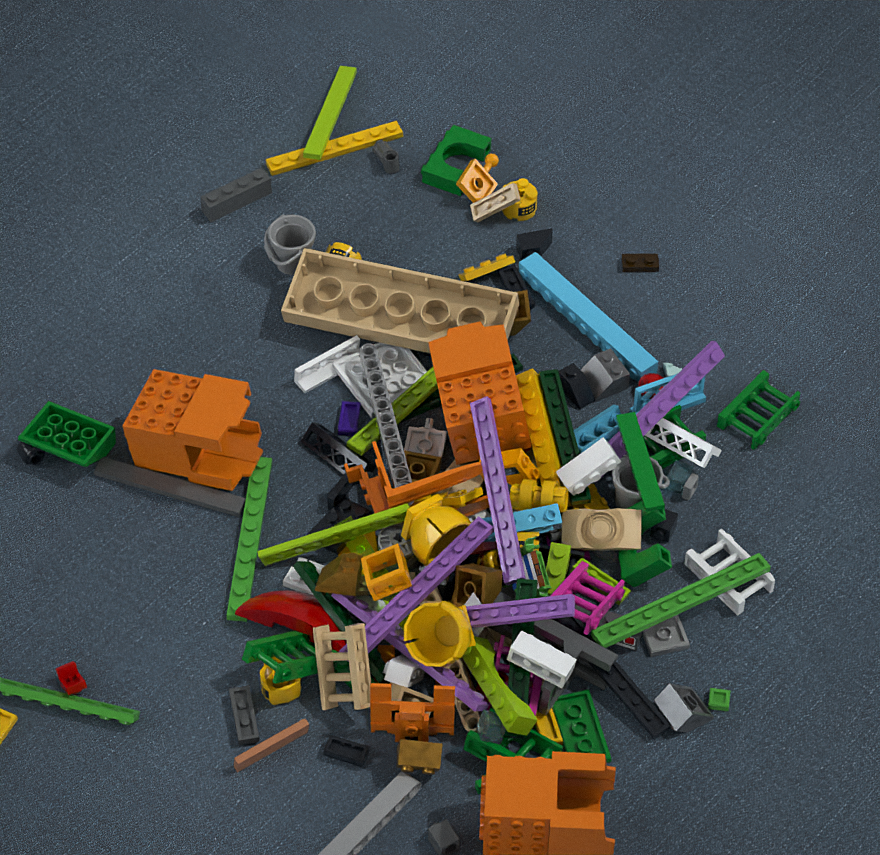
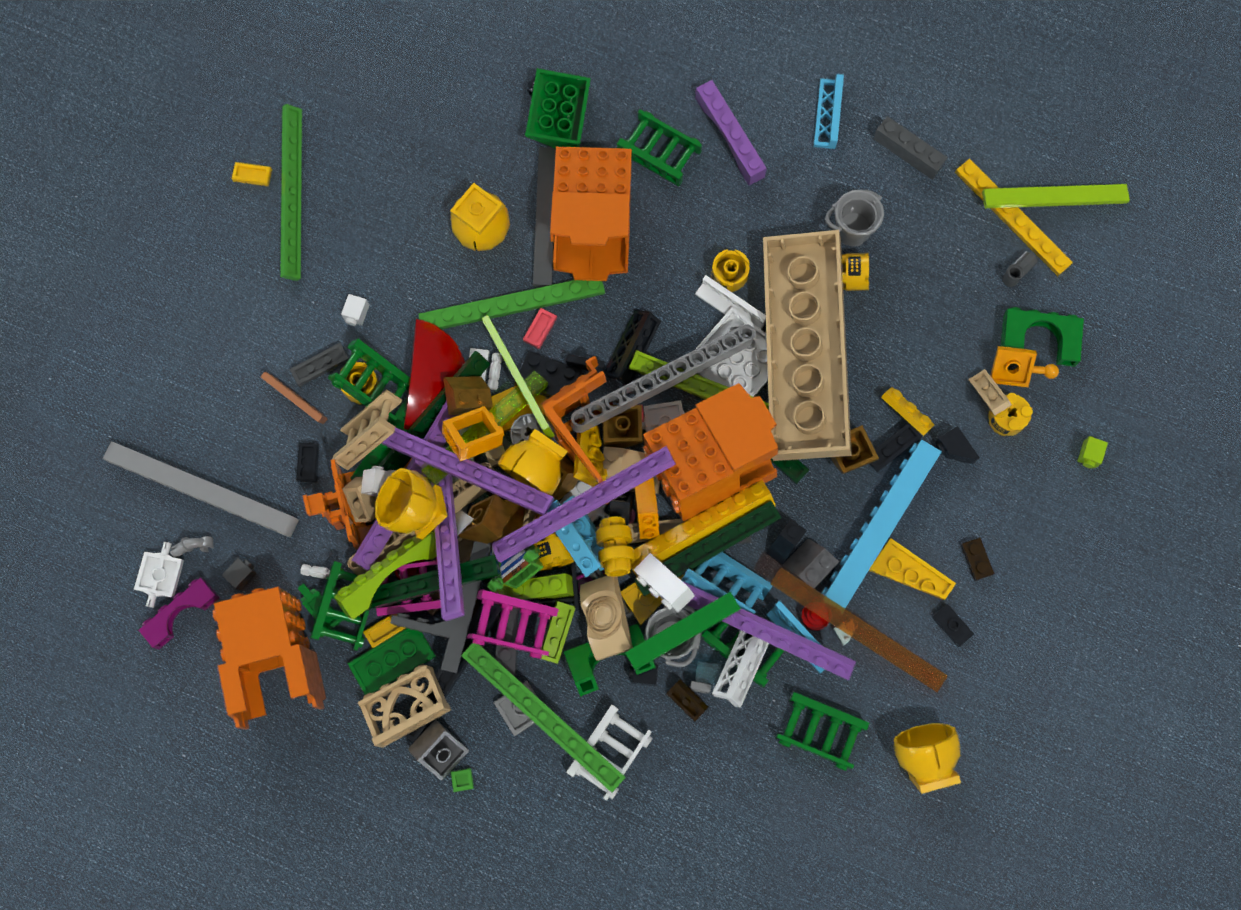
camera: 75 degrees right, 25 degrees up
red bracket [56,661,87,695] -> none
dark purple tile [338,401,361,436] -> none
pearl gold slope [397,739,442,775] -> none
clear light blue brick [476,710,506,744] -> none
white brick [507,631,577,688] -> none
none -> white axle [301,564,338,580]
none -> white brick [341,294,370,326]
none -> tan fence [358,664,451,748]
none -> yellow plate [450,183,510,251]
none -> coral tile [523,308,557,349]
none -> green fence [617,110,702,187]
none -> dark brown plate [667,679,709,722]
none -> medium lavender arch [695,80,767,185]
none -> yellow brick [711,250,750,292]
none -> clear orange plate [770,567,948,692]
none -> medium azure fence [814,74,844,149]
none -> yellow wing [869,538,956,600]
none -> yellow plate [894,723,961,794]
none -> black plate [932,604,974,647]
none -> lime brick [1077,436,1108,468]

